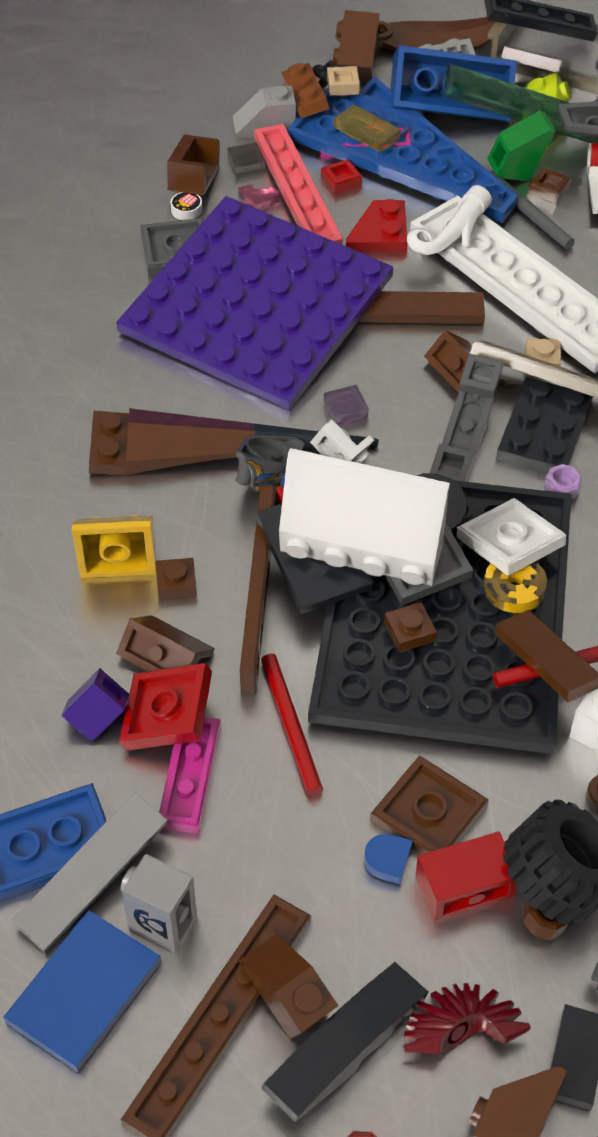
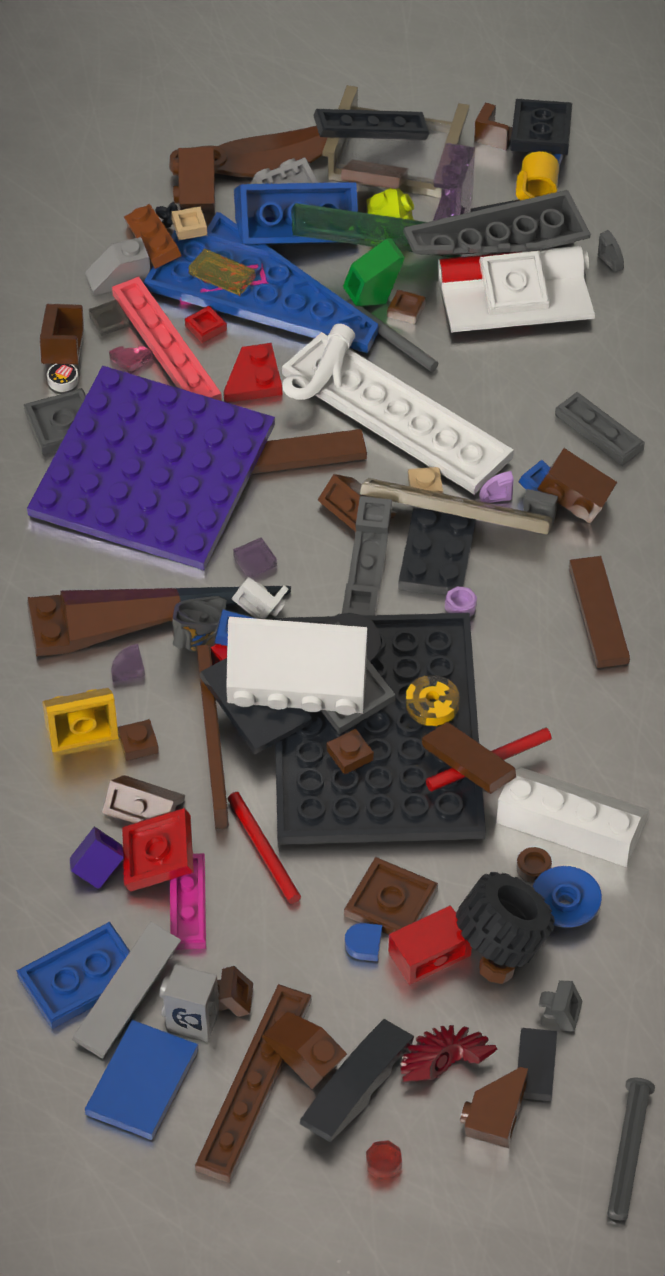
camera: 10 degrees left, 0 degrees up
white tile [457,498,566,576] -> none
none -> clear purple tile [111,644,145,682]
none -> reddish brown tile [217,966,253,1017]

